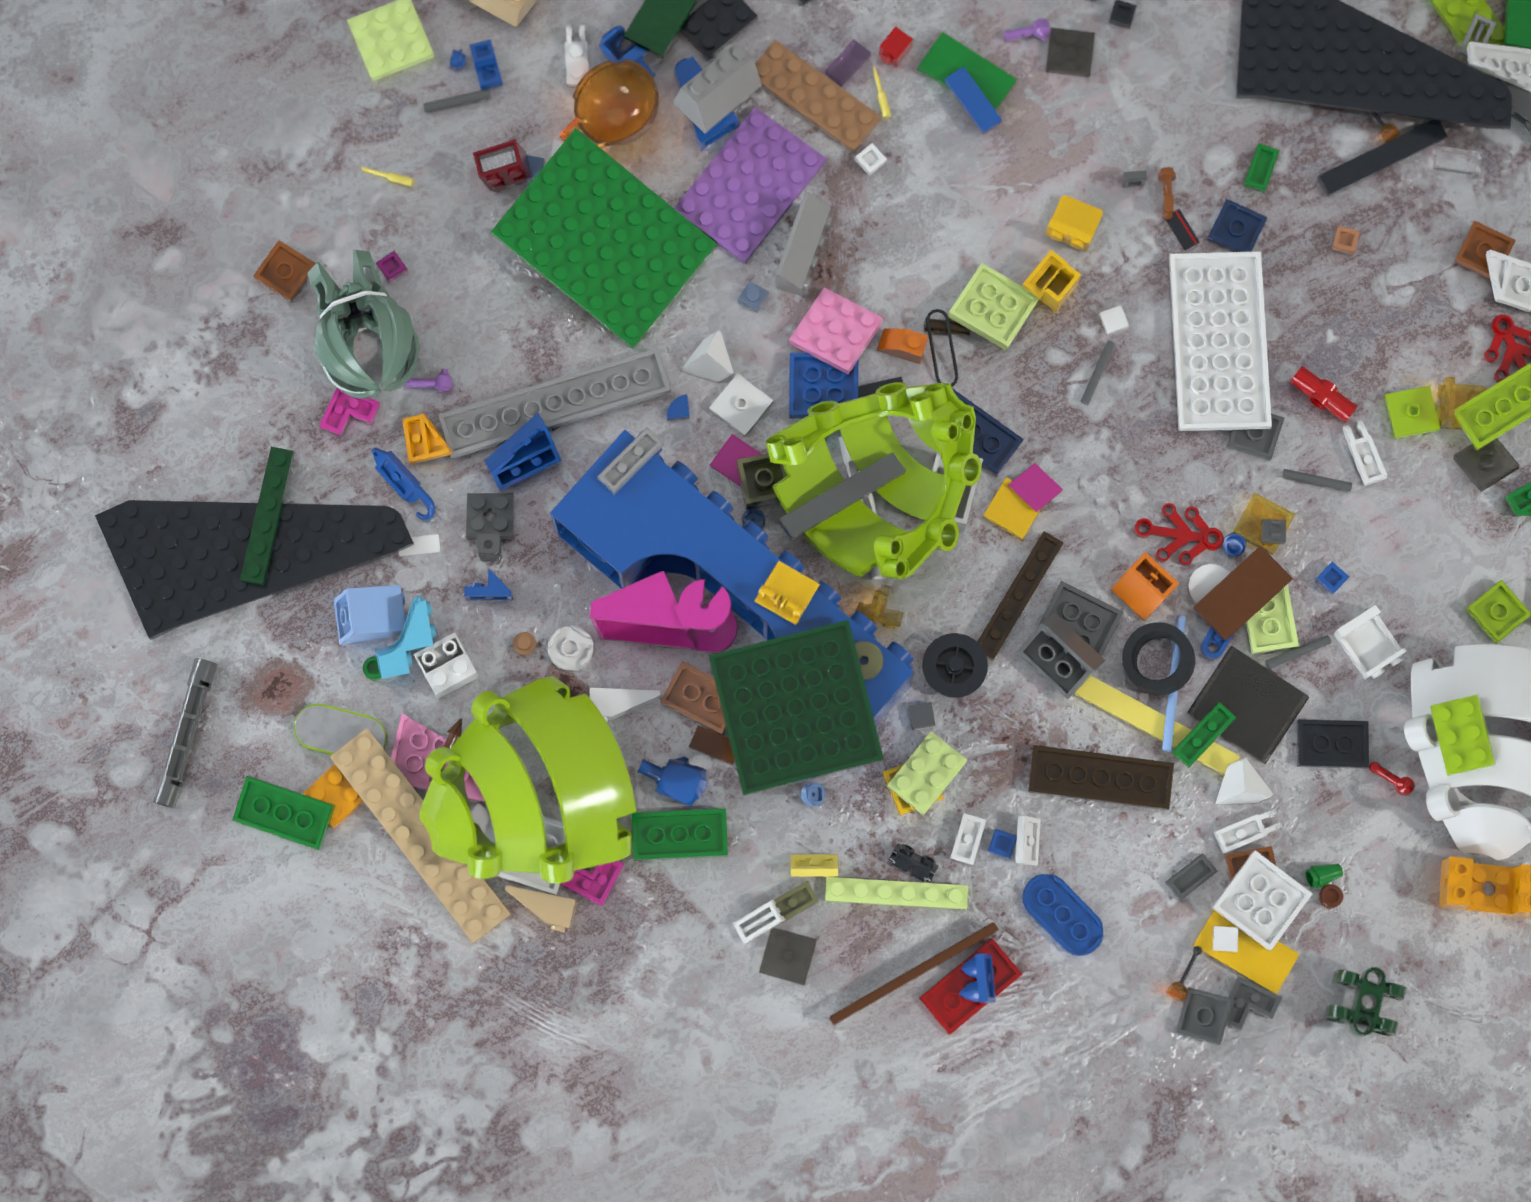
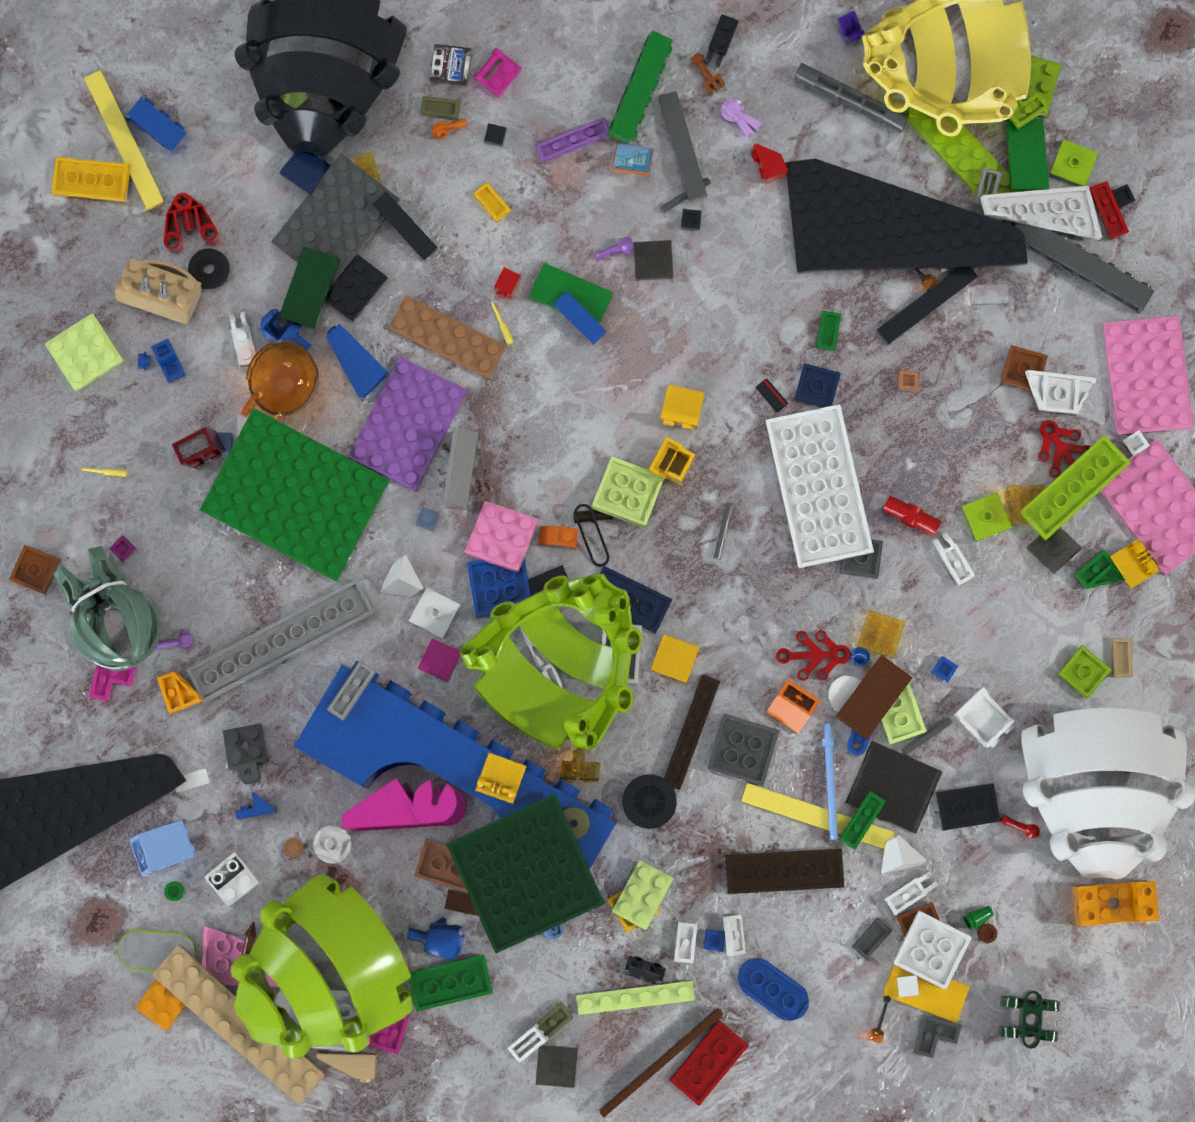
camera: 10 degrees left, 5 degrees up
dark grey piece [153,658,217,808] -> none
green tile [232,776,335,850] -> none
dark green plate [240,446,295,585] -> none
blue plate [371,448,435,521] -> none
medium azure arch [375,595,436,679] -> none
dark grey bar [423,89,491,112] -> none
blue wedge [484,413,562,491] -> none
white slope [590,688,661,723] -> none
blue tile [667,394,690,421] -> none
light grey slope [673,42,762,134] -> none
olive brick [736,453,787,509] -> none
medium blue tile [742,508,765,529] -> none
dark grey tile [778,452,906,540] -> none
light yellow plate [791,854,838,877] -> none
clear purple tile [825,39,871,87] -> none
white plate [855,143,887,176] -> none
dark grey tile [908,702,935,730] -> none
blue tile [959,953,996,1003] -> none
dark pink sticker [1008,463,1063,512] -> none
dark grey slope [1017,612,1105,700] -> none
white tile [1099,305,1129,335] -> none
dark grey tile [1121,170,1147,188] -> none
black tyre [1122,622,1195,695] -> none
dark orange hinge [1158,167,1176,220] -> none
dark grey tile [1175,987,1235,1046] -> none
dark grey tile [1261,519,1286,545] -> none
dark grey bar [1282,469,1352,492] -> none
lime plate [1430,694,1496,776] -> none

